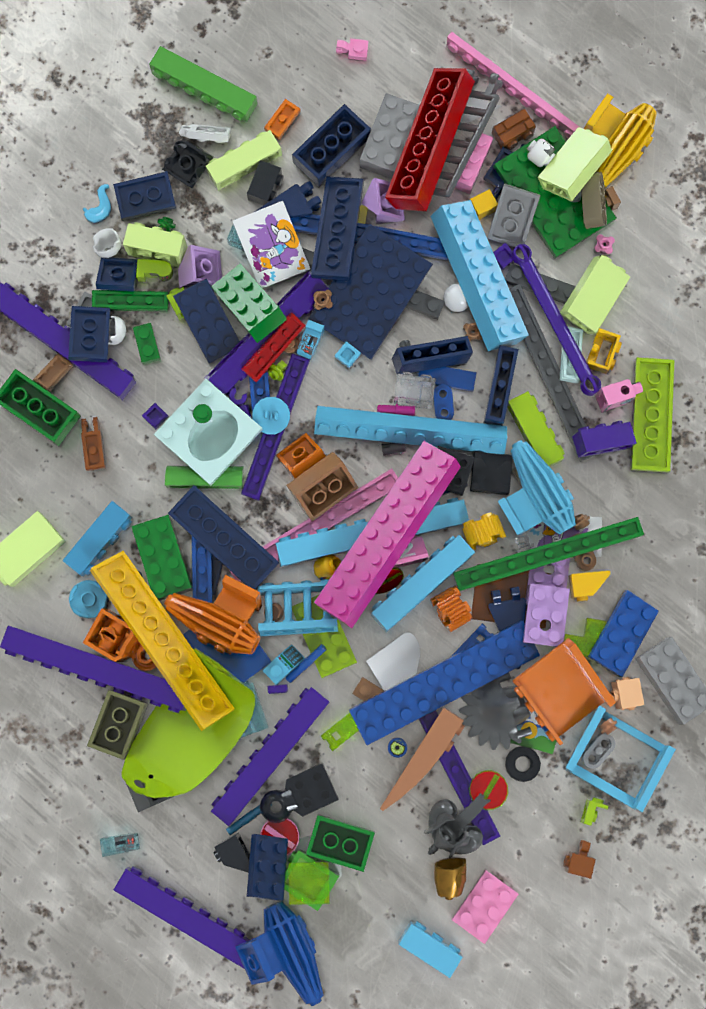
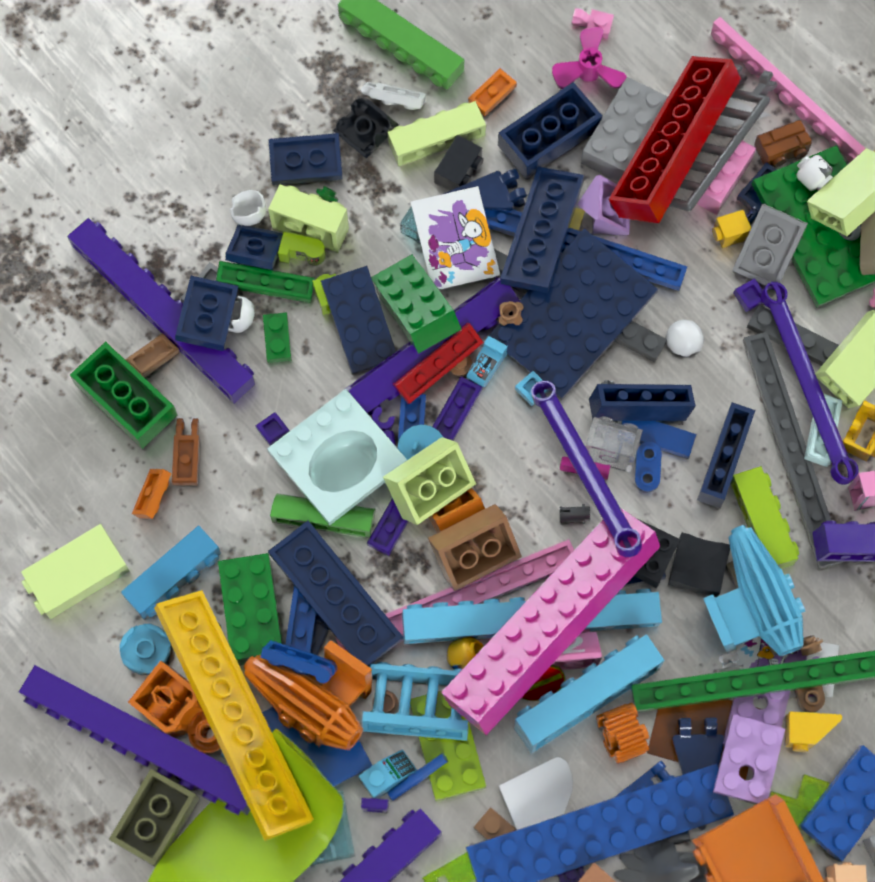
camera: 10 degrees right, 10 degrees down
medium azure piece [83,184,111,223] -> none
lavender slope [178,245,222,289] -> none
green plate [193,404,212,423] -> none
lime plate [268,360,287,381] -> none
medium azure brick [314,406,507,454] -> none
medium azure brick [430,200,529,351] -> none
yellow brick [462,512,506,550] -> none
medium nougat plate [463,323,482,341] -> none
none -> orange plate [132,469,172,519]
none -> blue plate [260,640,337,683]
none -> yellowish green brick [383,437,476,525]
none -> dark purple piece [531,381,642,557]
none -> dark pink piece [552,27,627,89]

